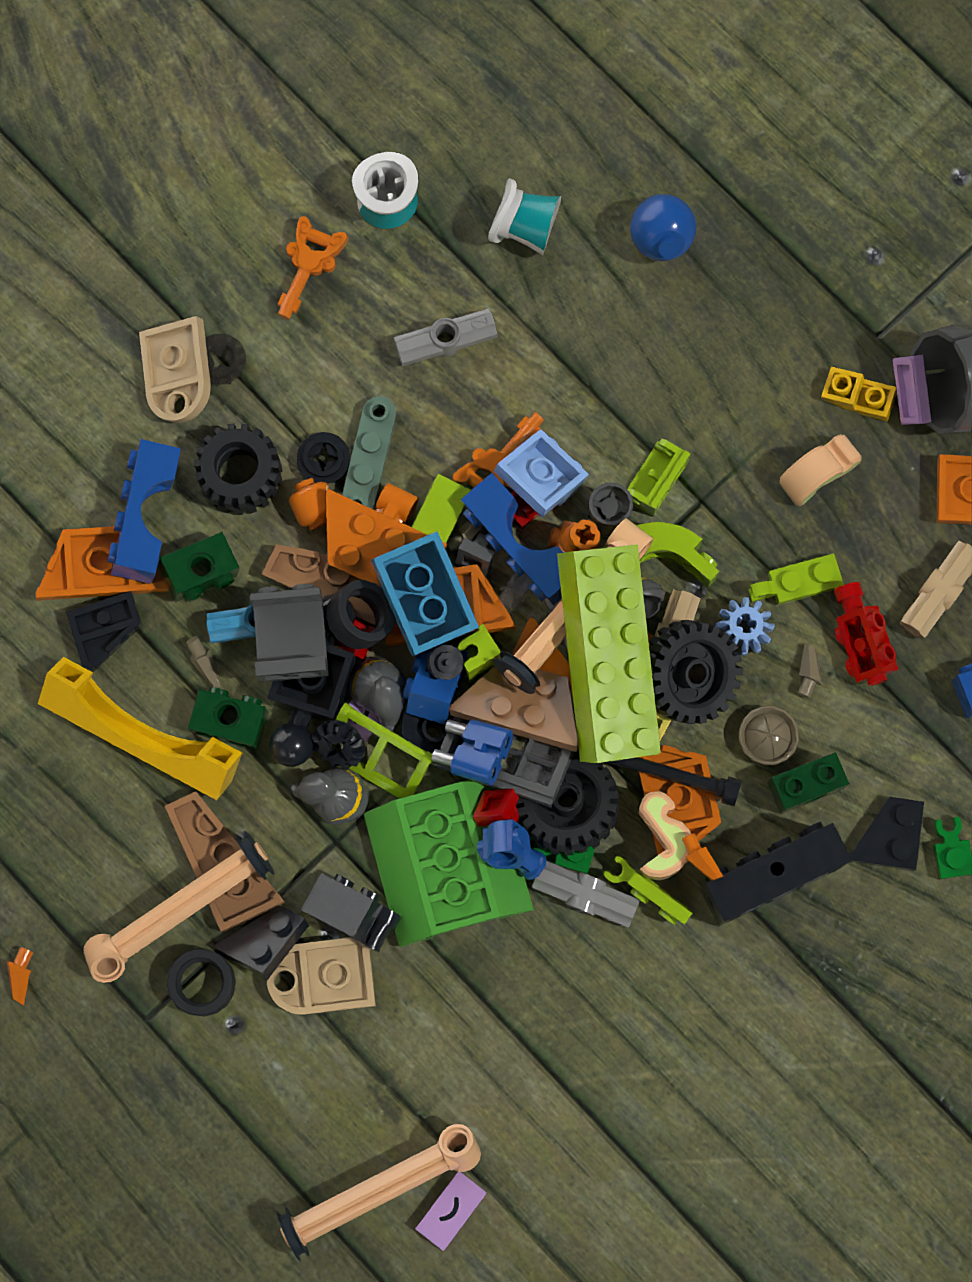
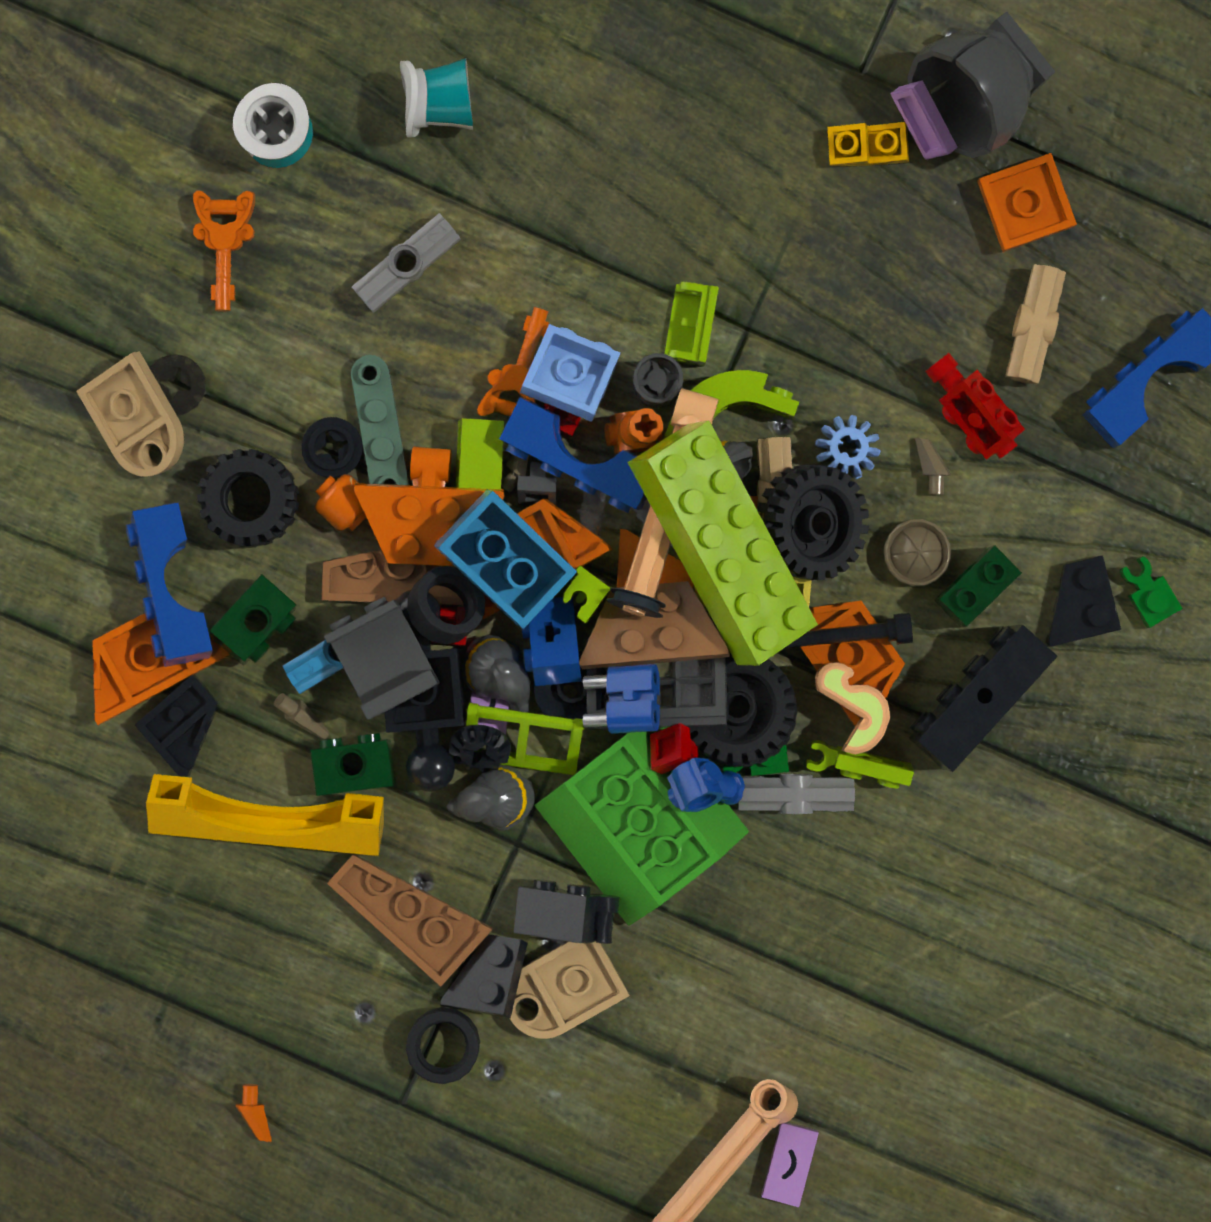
camera: 25 degrees left, 10 degrees up
light nougat piece [84,831,274,983] -> none
black wheel [426,644,464,680] -> none
blue brick [630,194,697,261] -> none
orange bar [682,833,723,881] -> none
lime plate [748,553,844,605] -> none
light nougat animal [779,434,861,506] -> none

